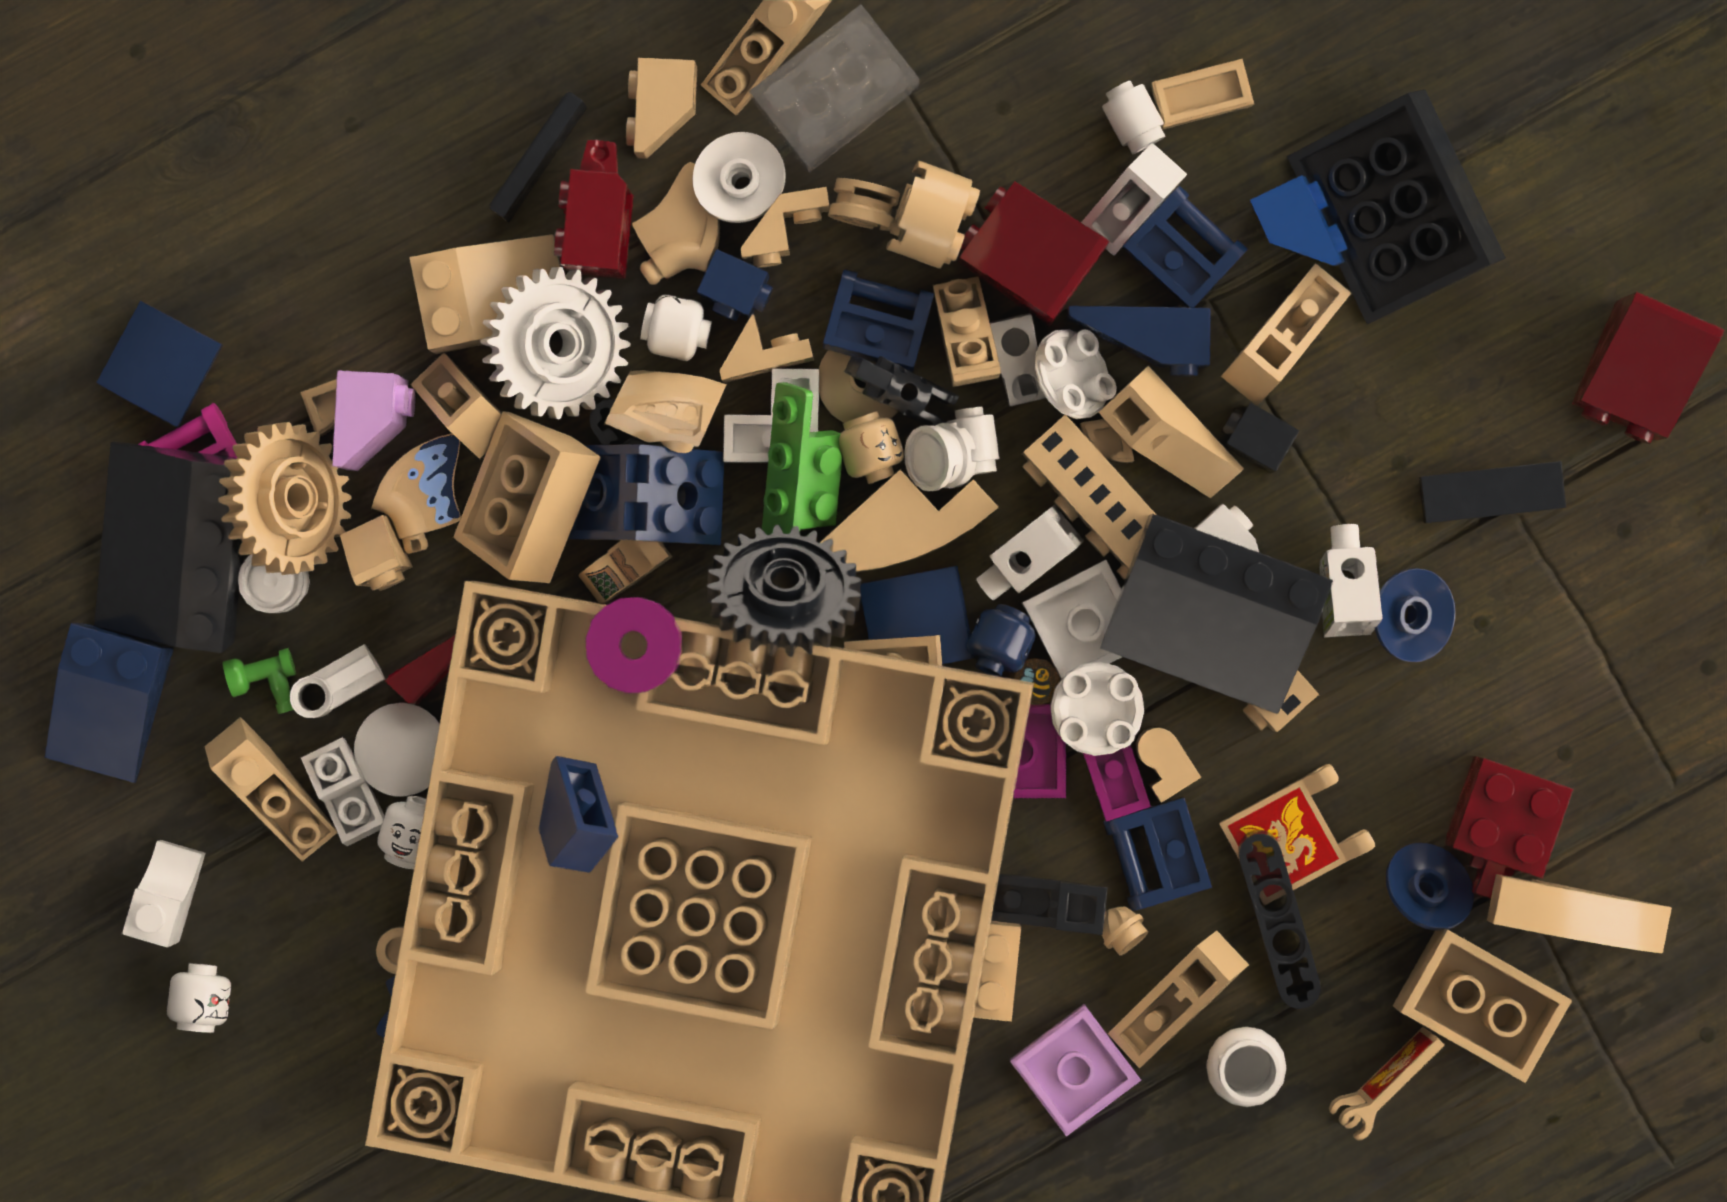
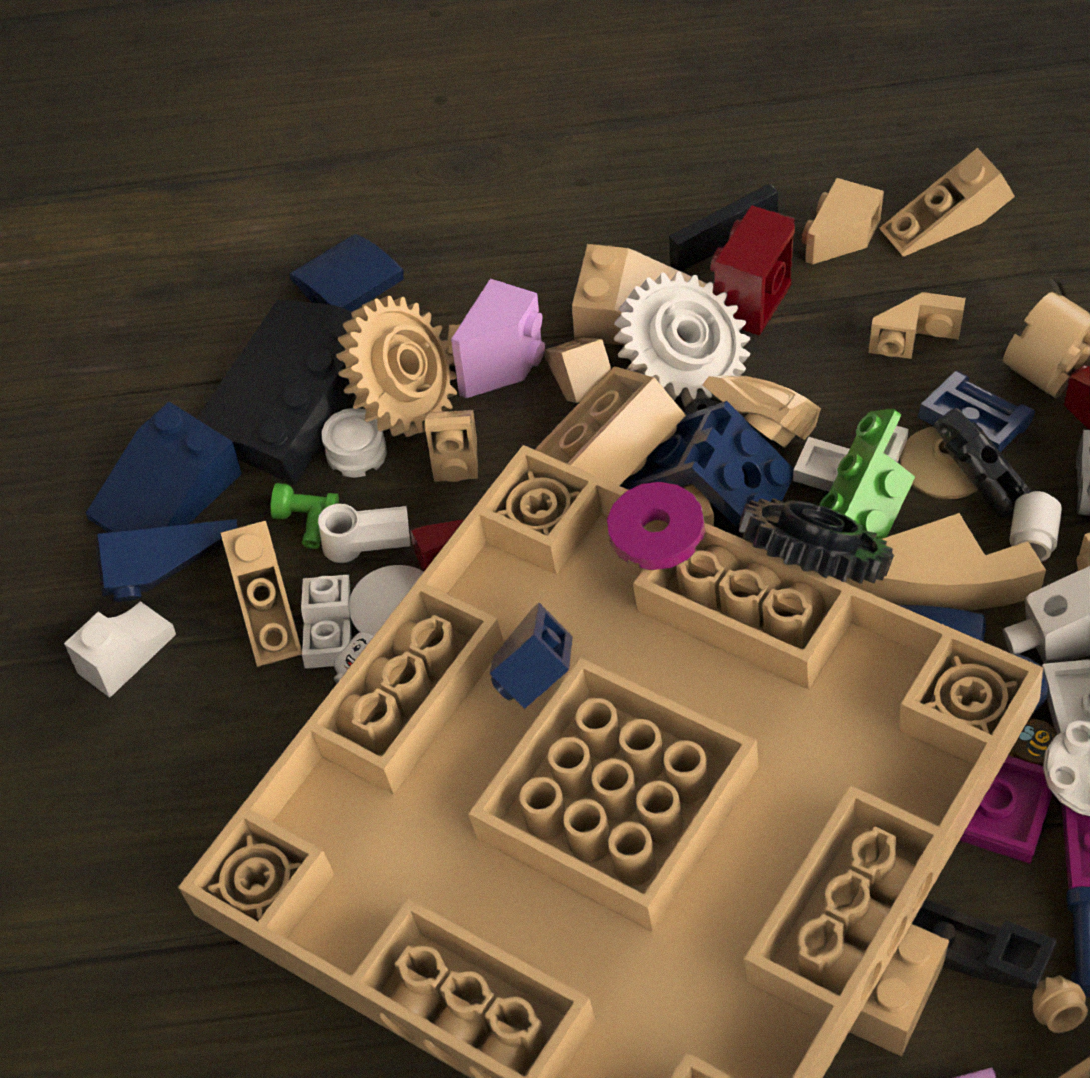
camera: 30 degrees right, 35 degrees down
white head [167,963,231,1033] -> none
arm [371,433,461,554] -> none
tan arm [632,162,720,285] -> none
white head [641,295,712,361] -> none
white dish [693,132,786,223] -> none
dark blue brick [697,249,773,322] -> none
tan slope [719,314,814,383] -> none
clear brick [749,4,919,173] -> none
tan wheel [828,178,900,231] -> none
tan head [839,411,904,484] -> none
white wheel [904,422,976,491] -> none
tan slope [933,276,1001,387] -> none
none -> dark blue slope [95,519,238,602]

